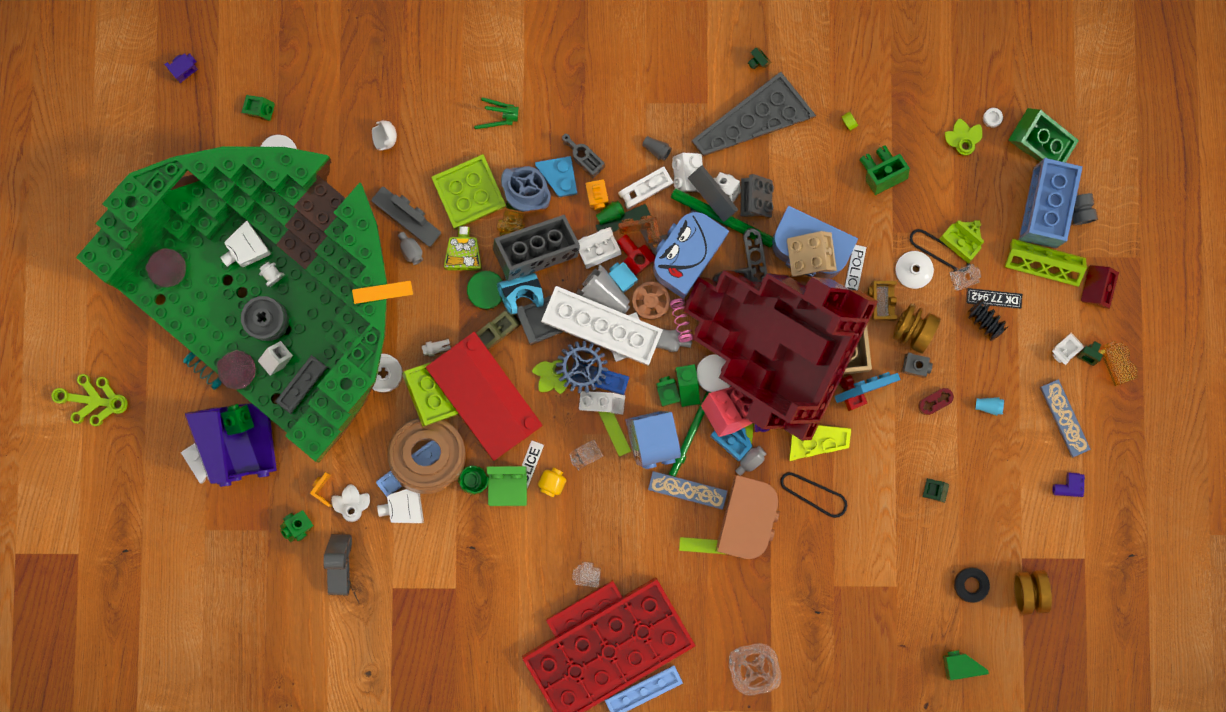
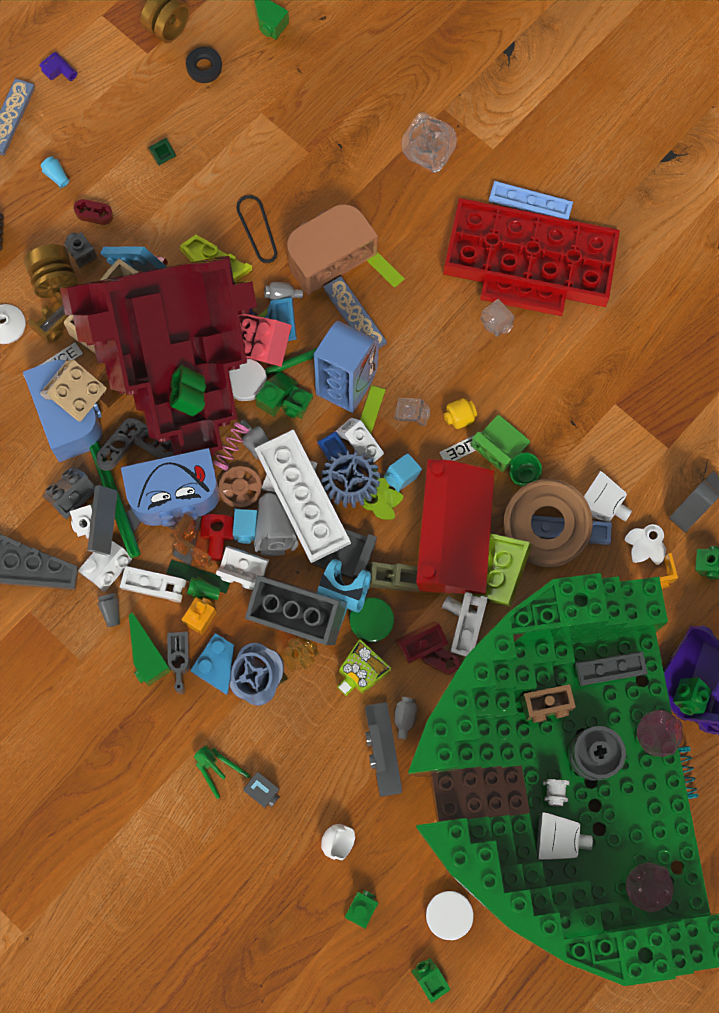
camera: 140 degrees left, 10 degrees down
white brick [258,341,293,376] -> none
light orange sticker [352,281,413,304] -> none
lime plate [431,154,507,230] -> none
none -> green slope [129,612,171,686]
none -> green brick [170,365,206,417]
none -> dark grey brick [243,771,280,809]
none -> green bracket [344,890,379,929]
none -> medium azure brick [384,453,422,492]
none -> dark red panel [395,621,449,664]
none -> dark red beam [420,648,460,675]
none -> white plate [450,592,487,656]
none -> medium nougat brick [520,684,575,723]

